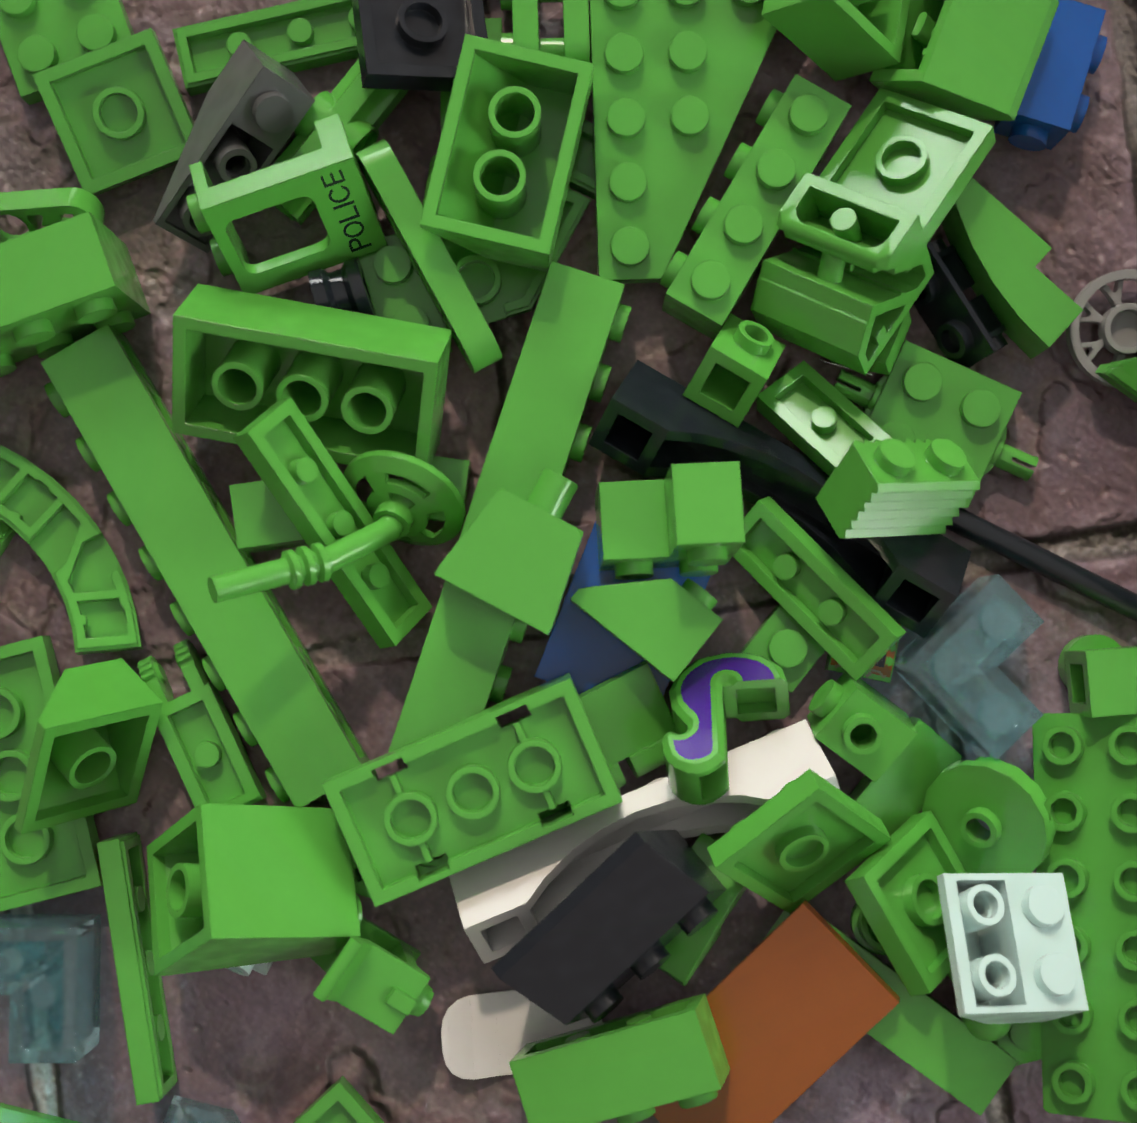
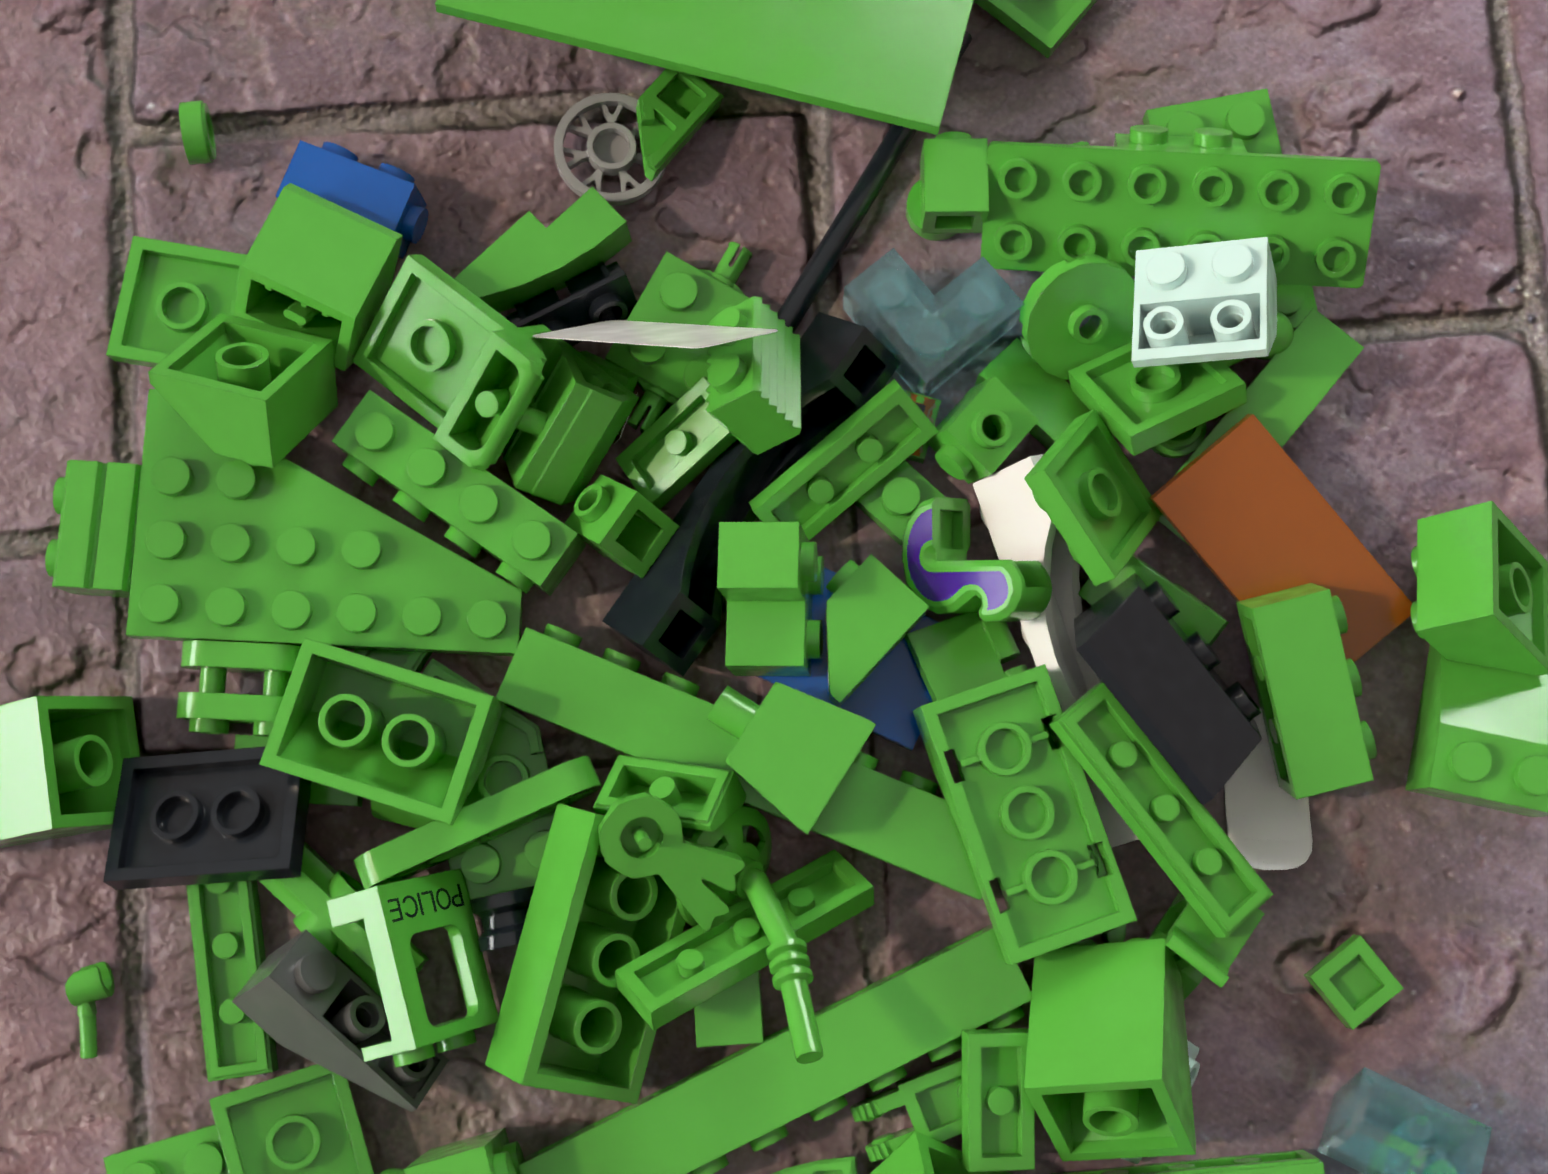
camera: 85 degrees left, 5 degrees down
none -> white sticker [532,320,778,348]
none -> bright green slope [593,754,747,832]
none -> bright green piece [598,792,745,931]
none -> bright green plate [961,1028,1035,1172]
none -> bright green tile [1049,682,1273,938]

